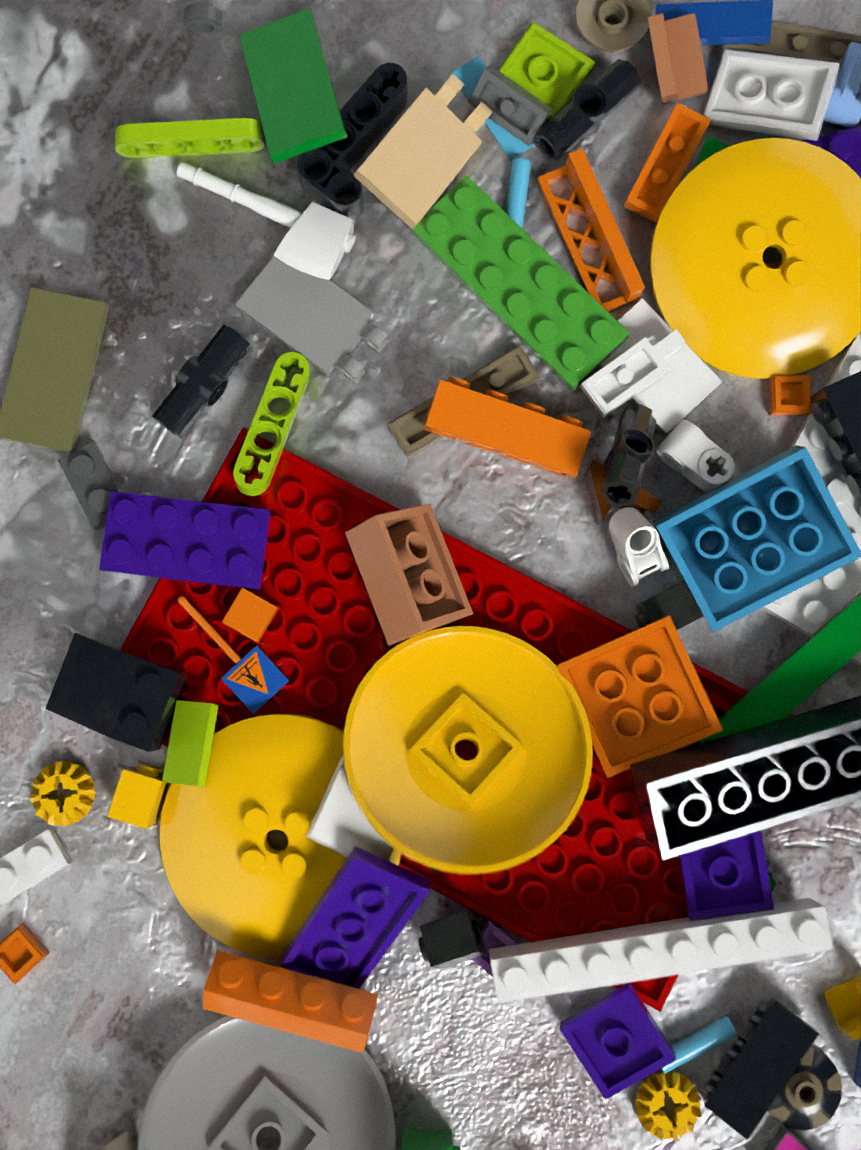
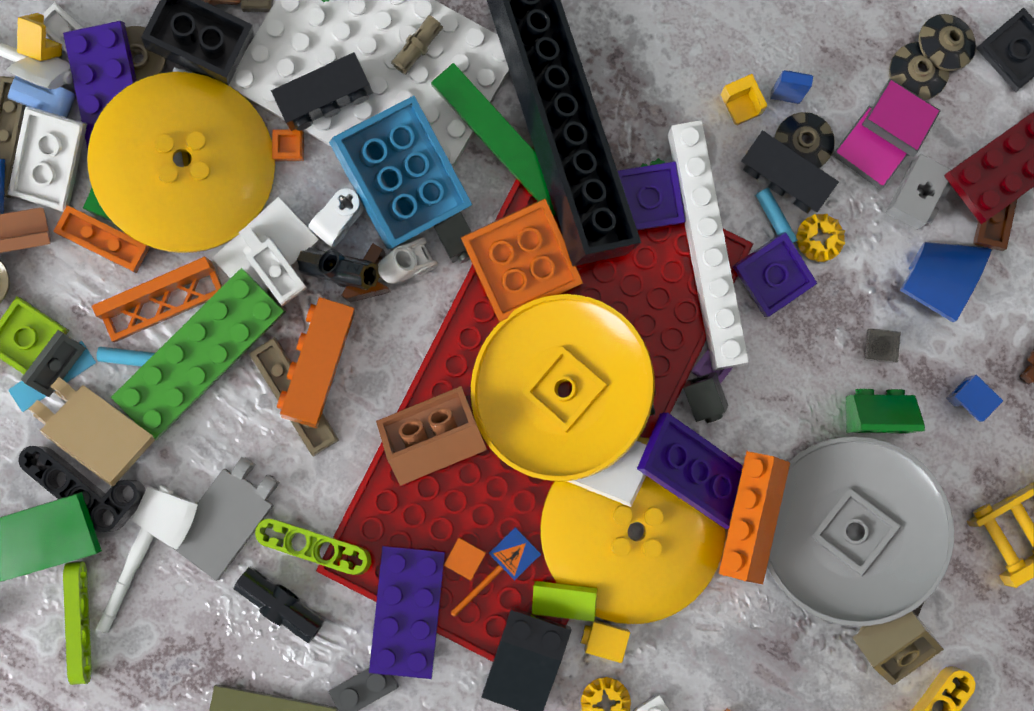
camera: 85 degrees left, 0 degrees up
black piece [535,59,642,162] -> none

